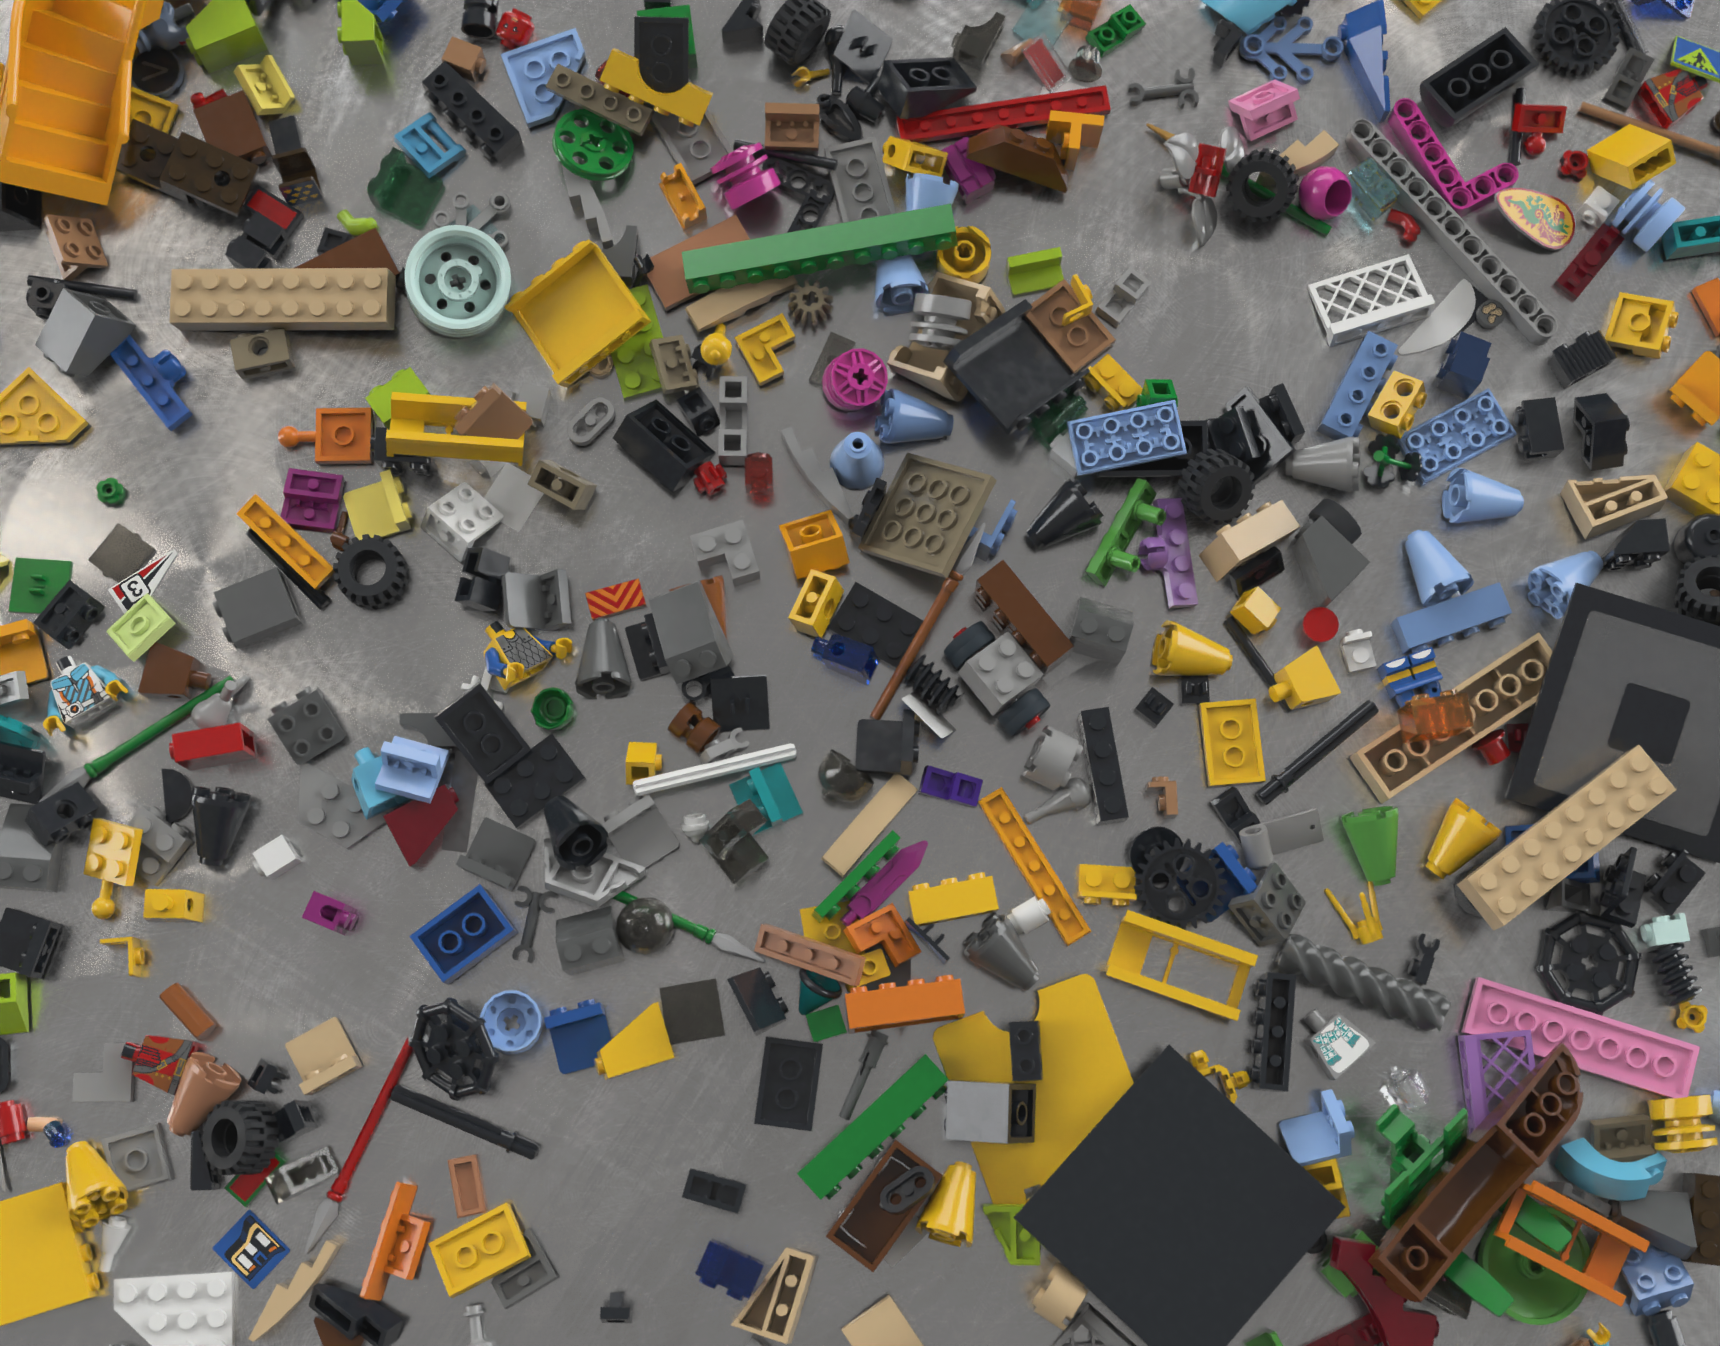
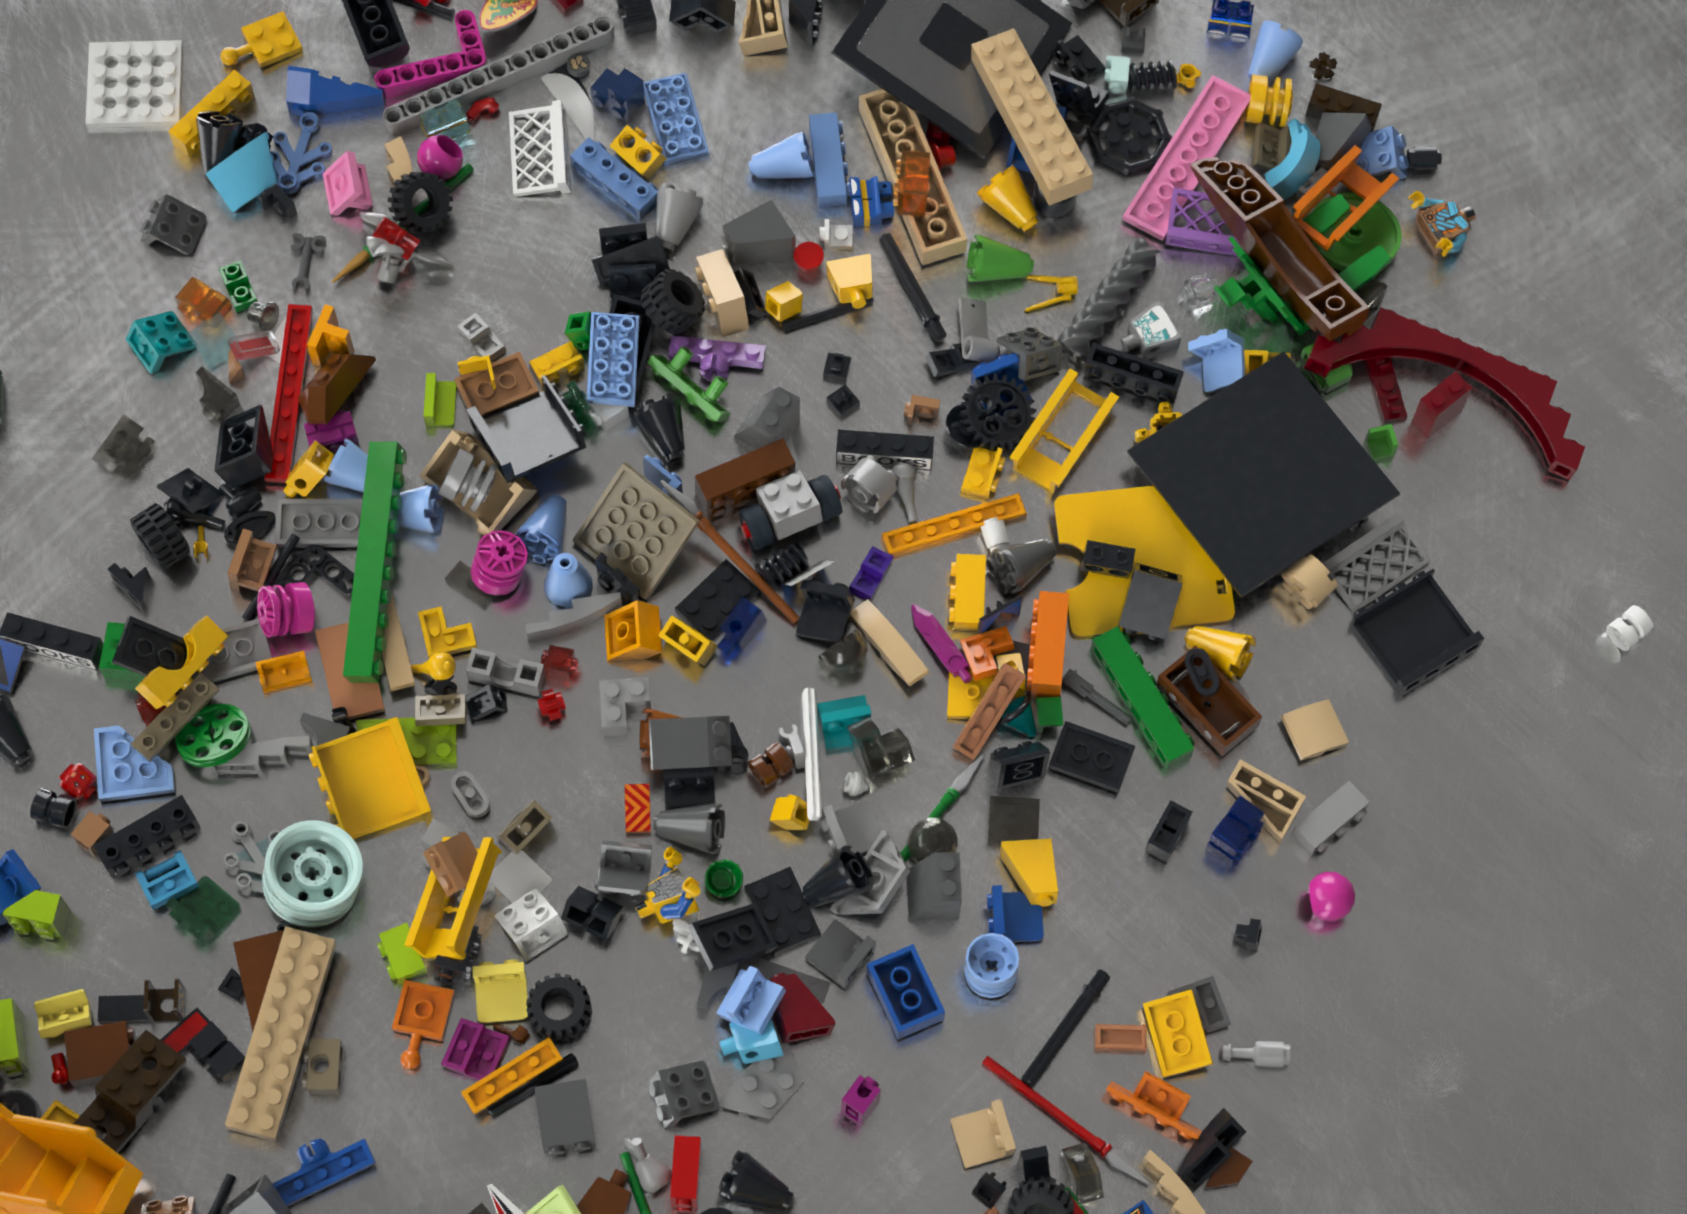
camera: 75 degrees left, 10 degrees down
white brick [252,835,302,880] -> none
lime arm [337,209,377,236] -> none
black plate [408,998,500,1101] -> none
dark grey bar [512,886,558,963] -> none
black slope [613,399,716,492] -> none
black piece [710,675,770,732] -> none
dark tan gear [788,279,833,327] -> none
green plate [812,830,901,923] -> none
yellow brick [936,226,991,283] -> none
lime wing [983,1204,1041,1265] -> none
yellow cone [1151,620,1233,676] -> none
yellow plate [1199,698,1266,787] -> none
black tyre [1308,499,1362,544] -> none
black plant [1363,434,1422,489] -> none
black plate [1407,933,1440,986] -> none
light blue cone [1442,468,1524,523] -> none
black brick [1513,397,1564,461] -> none
light blue cone [1528,551,1603,619] -> none

